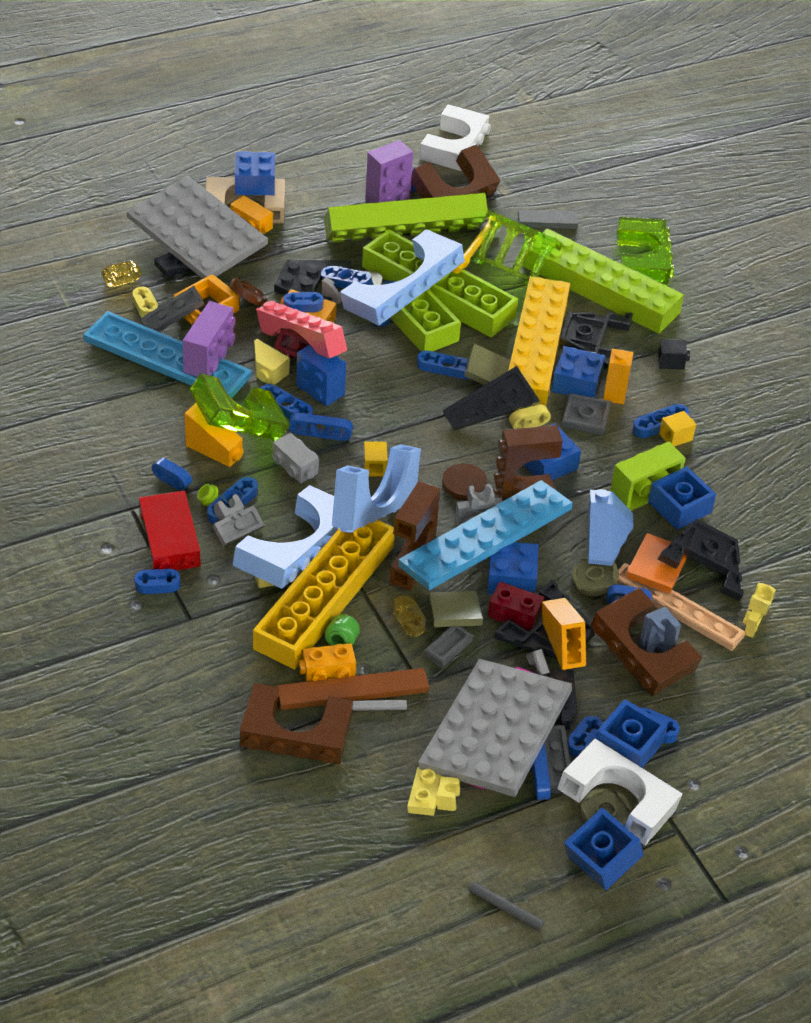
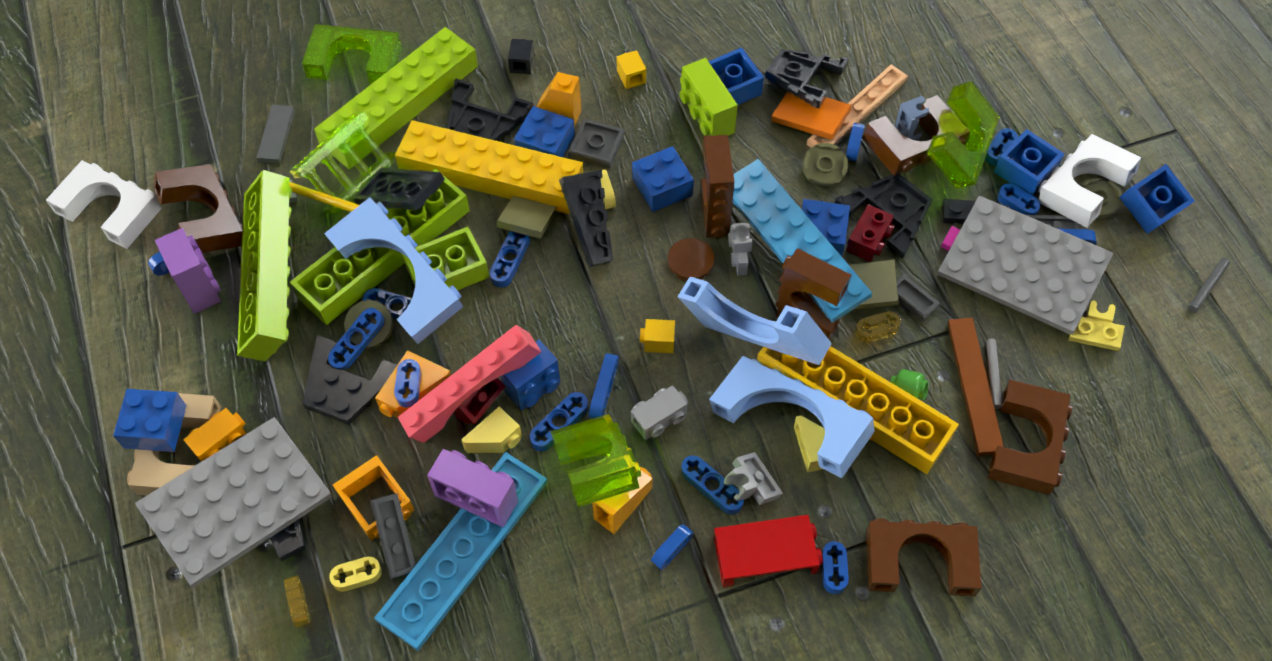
camera: 80 degrees left, 15 degrees up
lime plate [197,484,218,506] -> none
reddish brown tile [229,278,268,306] -> none
light orange brick [298,643,356,682] -> none
light grey tile [322,277,342,304] -> none
light grey tile [526,649,549,675] -> none
light orange slope [542,598,586,670] -> none
medium blue wedge [587,489,634,566] -> none
blue beam [632,404,689,438] -> none
light yellow plate [743,583,776,638] -> none
none -> black hinge [352,168,445,210]
none -> reddish brown arch [866,518,982,597]
none -> clear neon green arch [927,81,1000,189]

